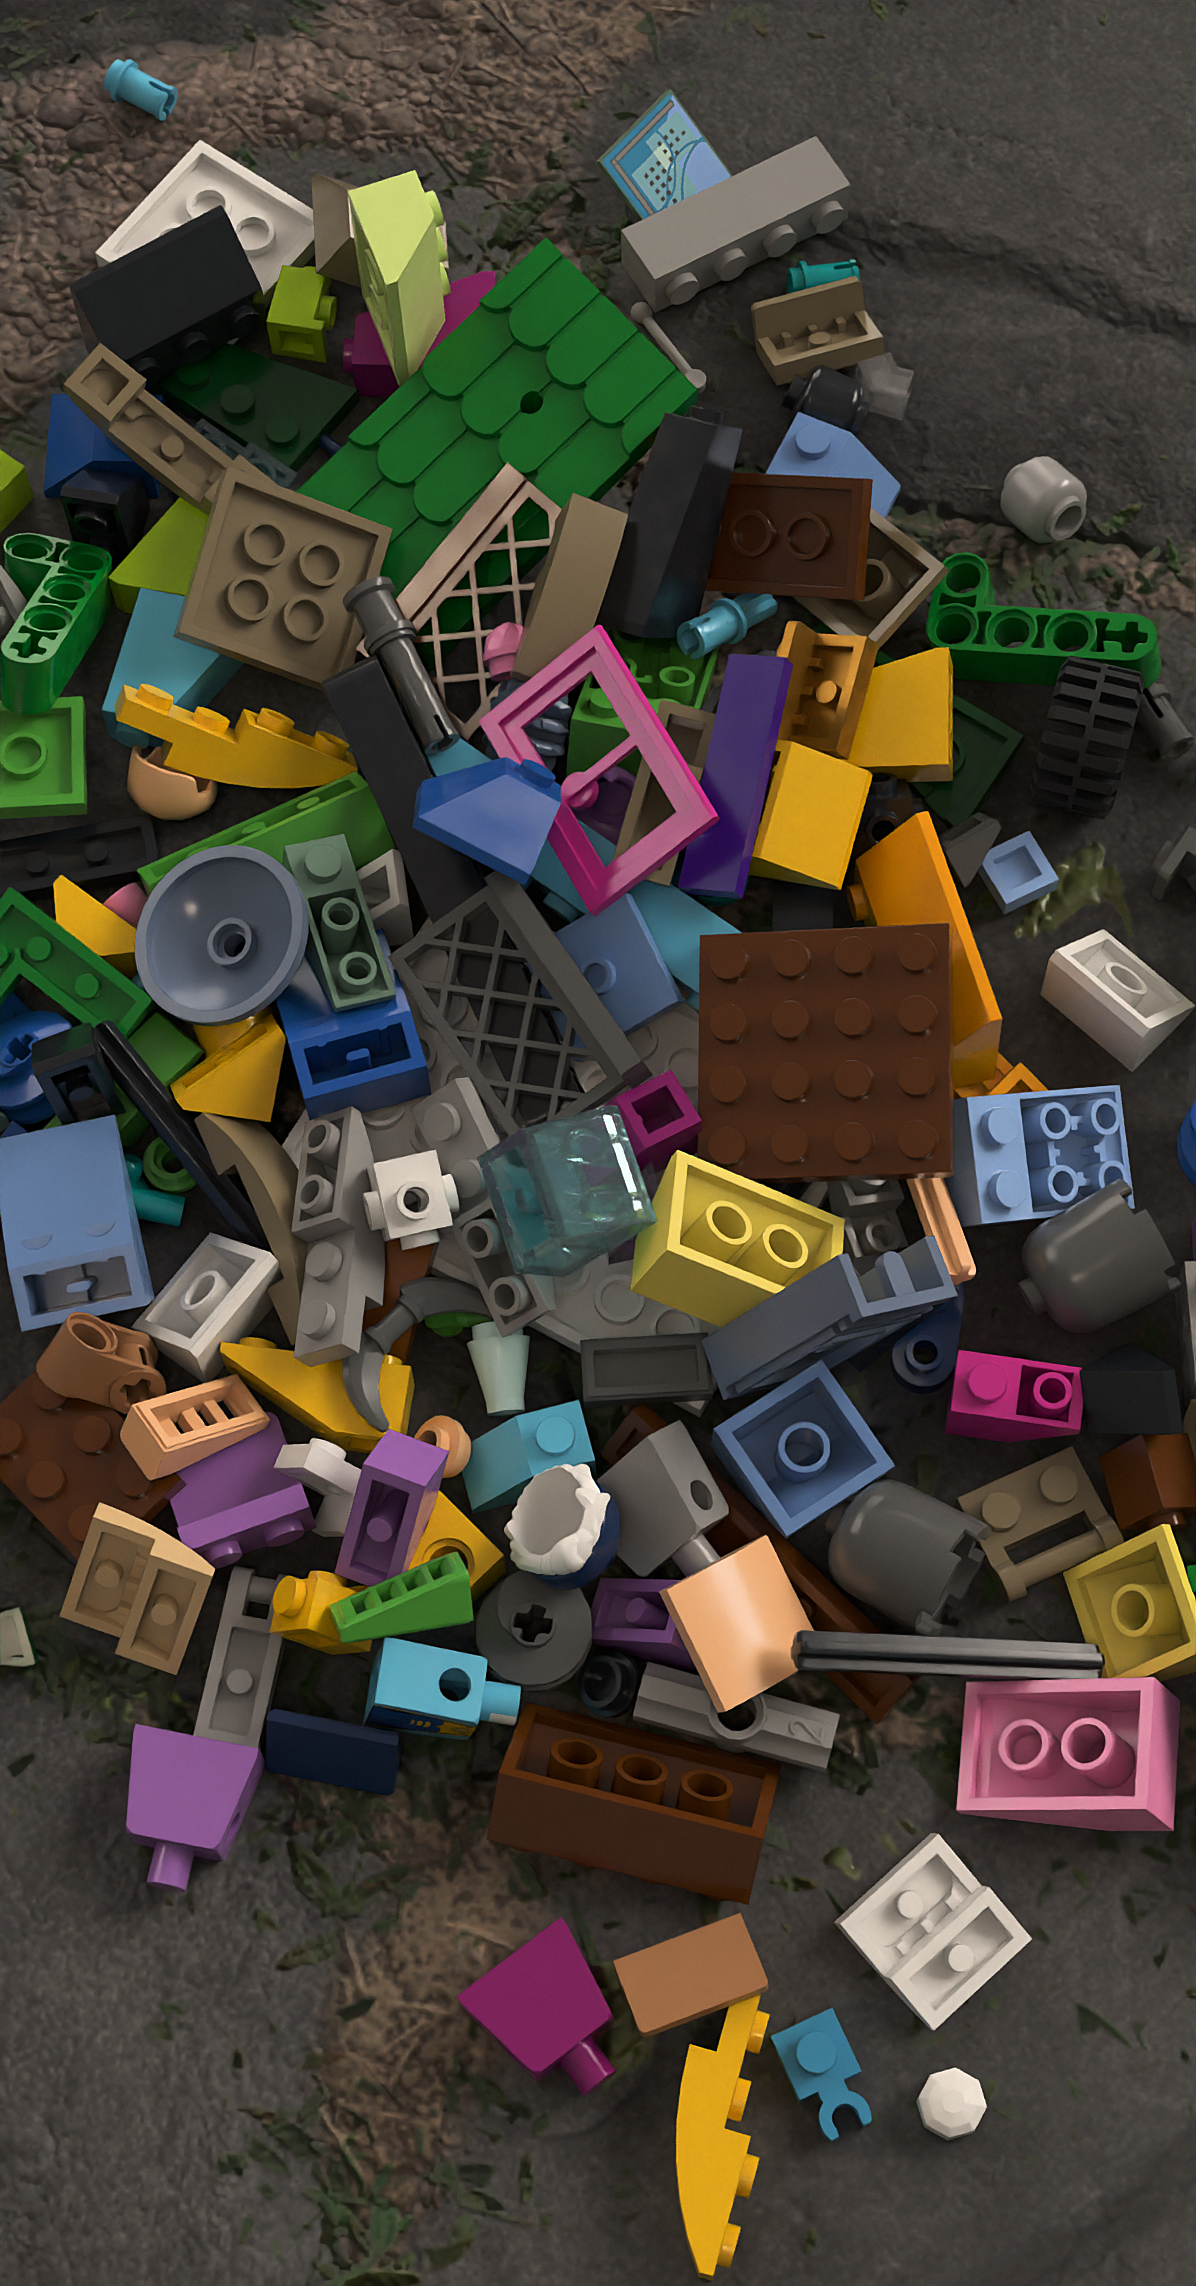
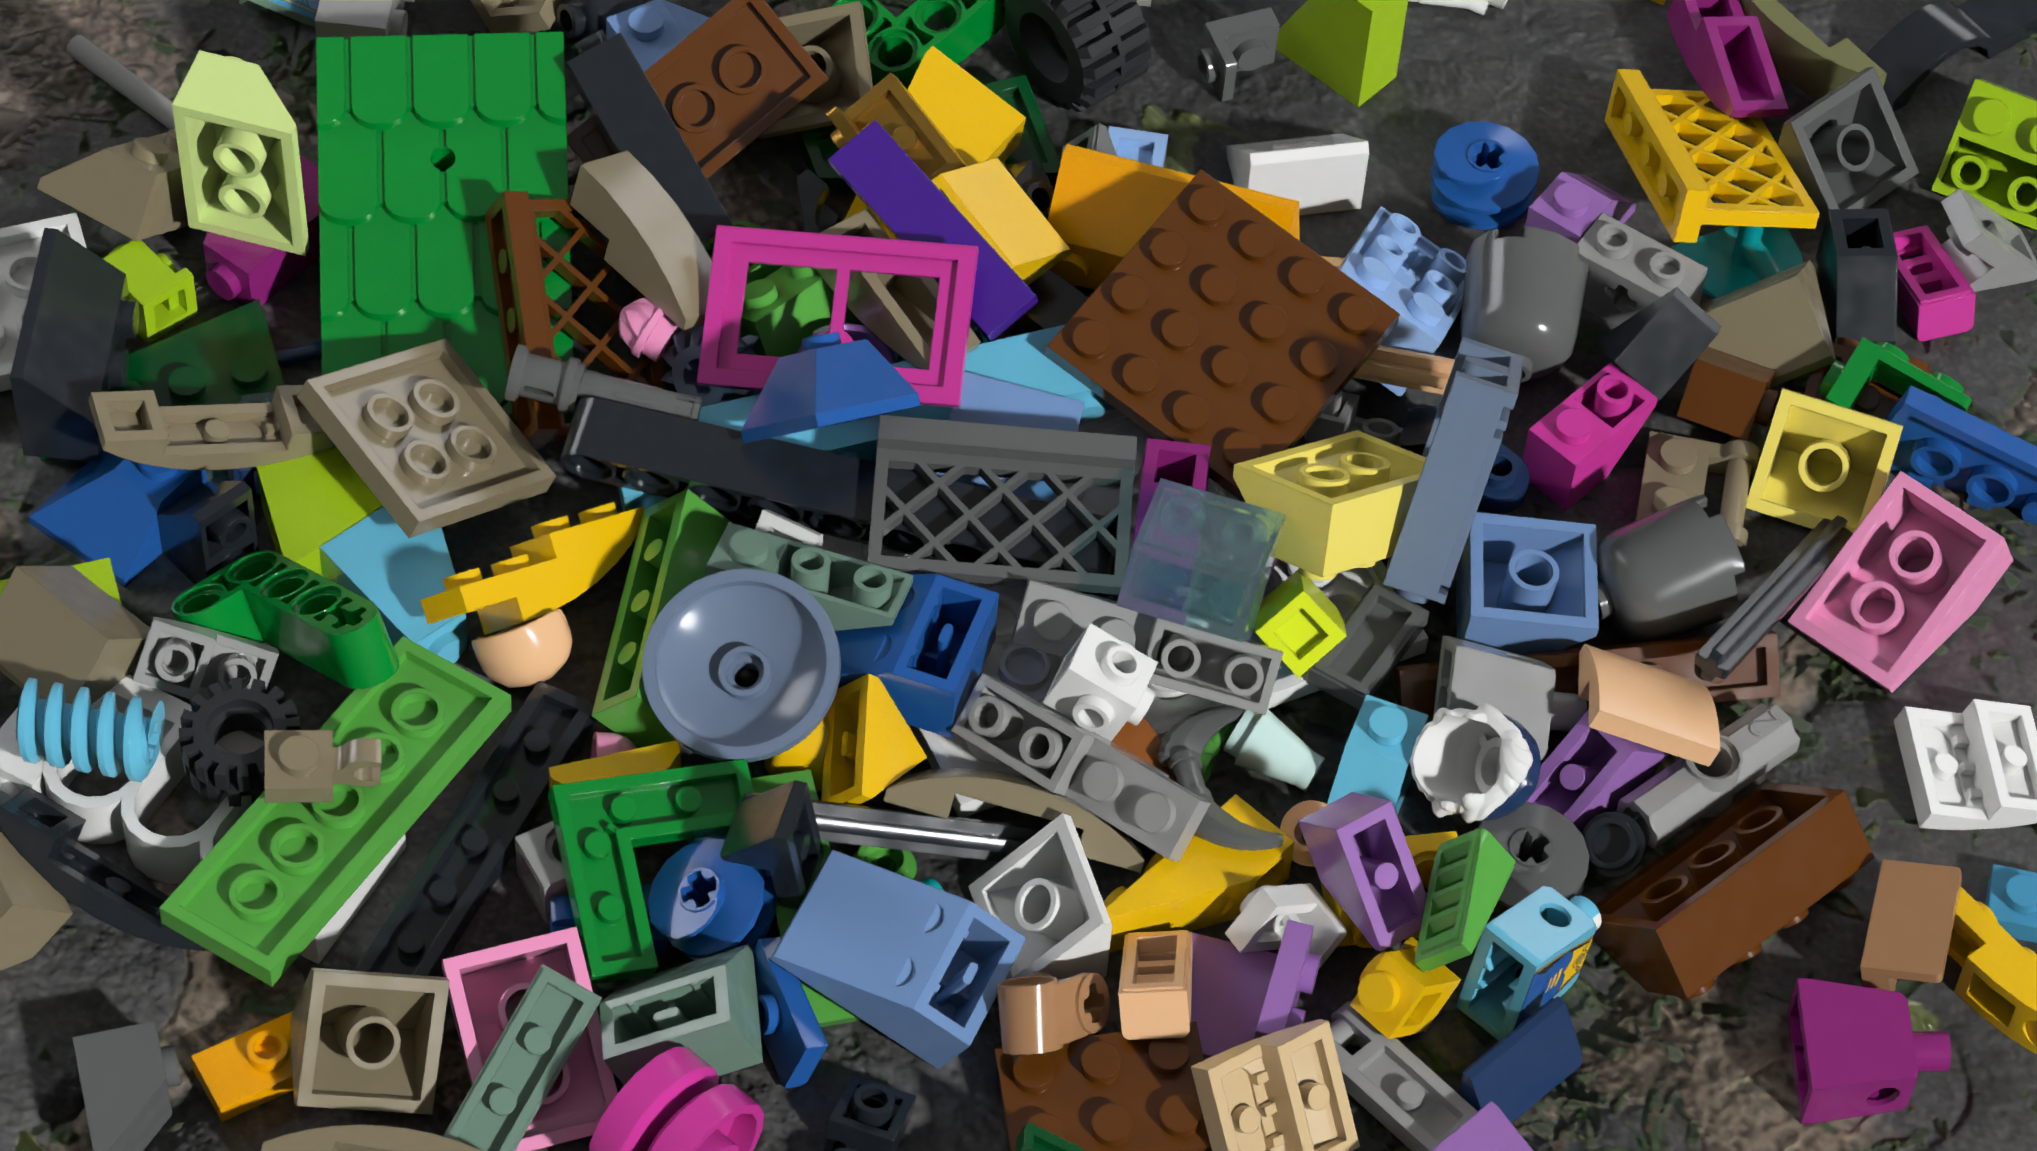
camera: 60 degrees left, 15 degrees down
medium azure axle [676,593,778,659] -> none
none -> light grey bar [66,35,175,129]
none -> neon yellow panel [1252,570,1347,678]

